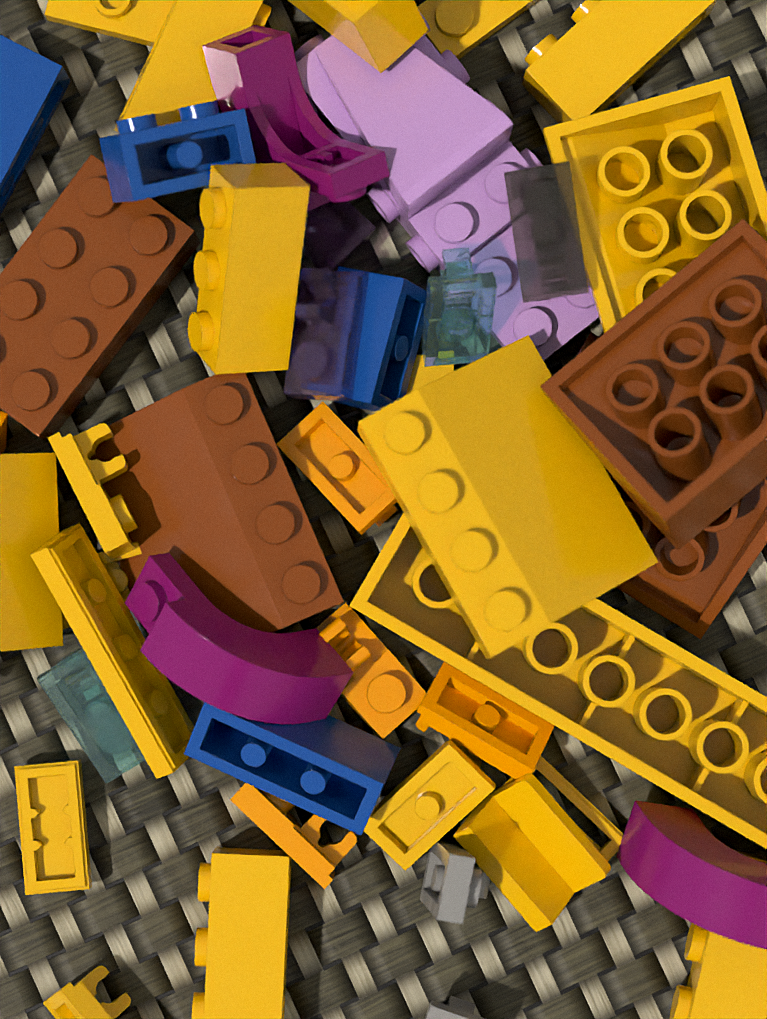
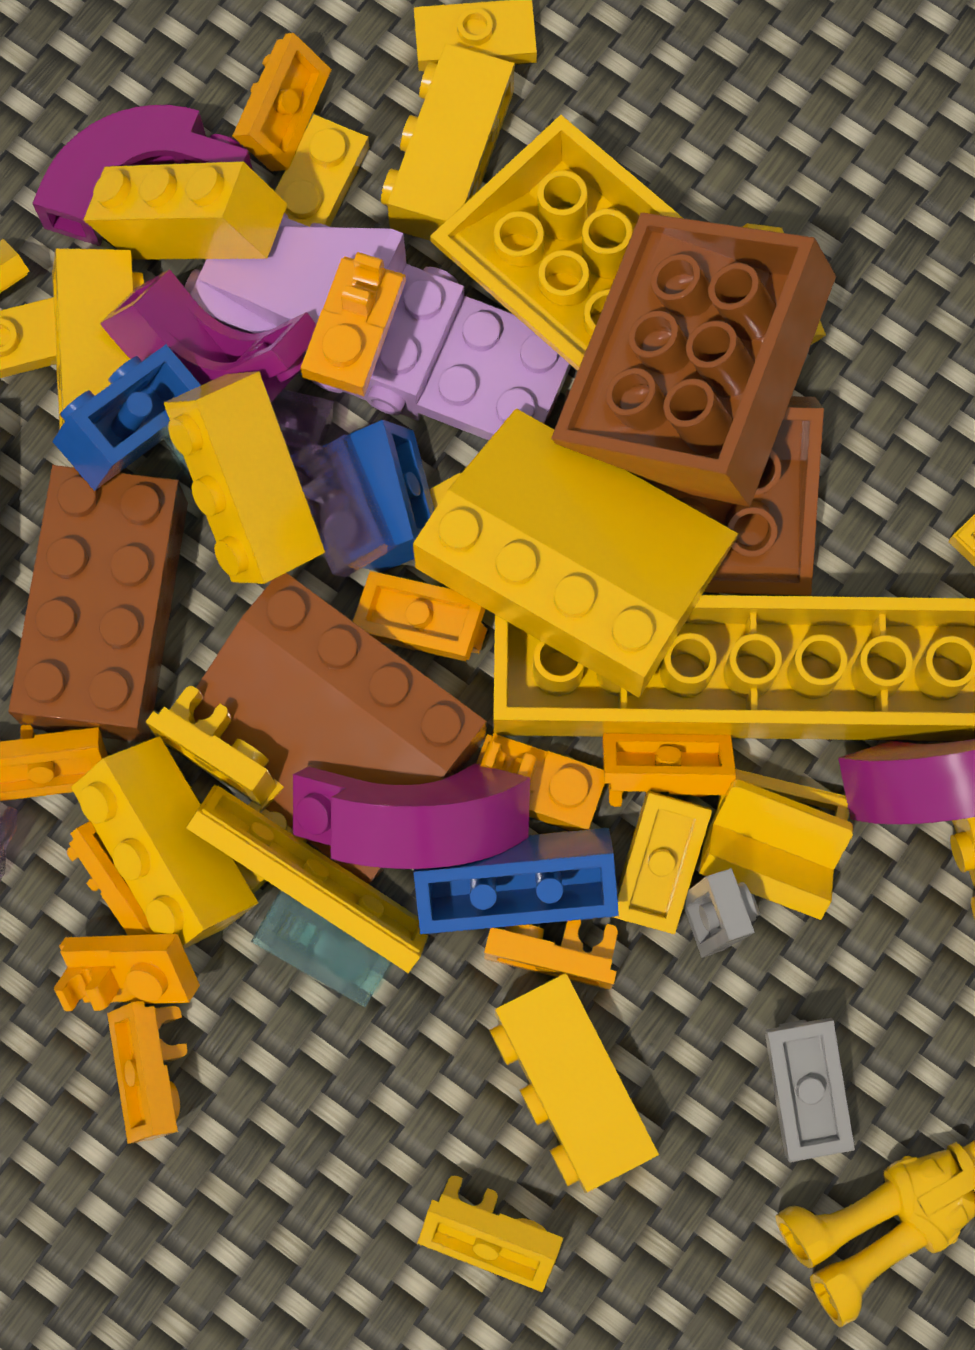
camera: 30 degrees left, 10 degrees down
yellow plate [14,759,92,895] -> none
clear light blue plate [421,248,497,367] -> none
clear smoke plate [504,162,589,303] -> none
none -> light orange plate [300,252,406,397]

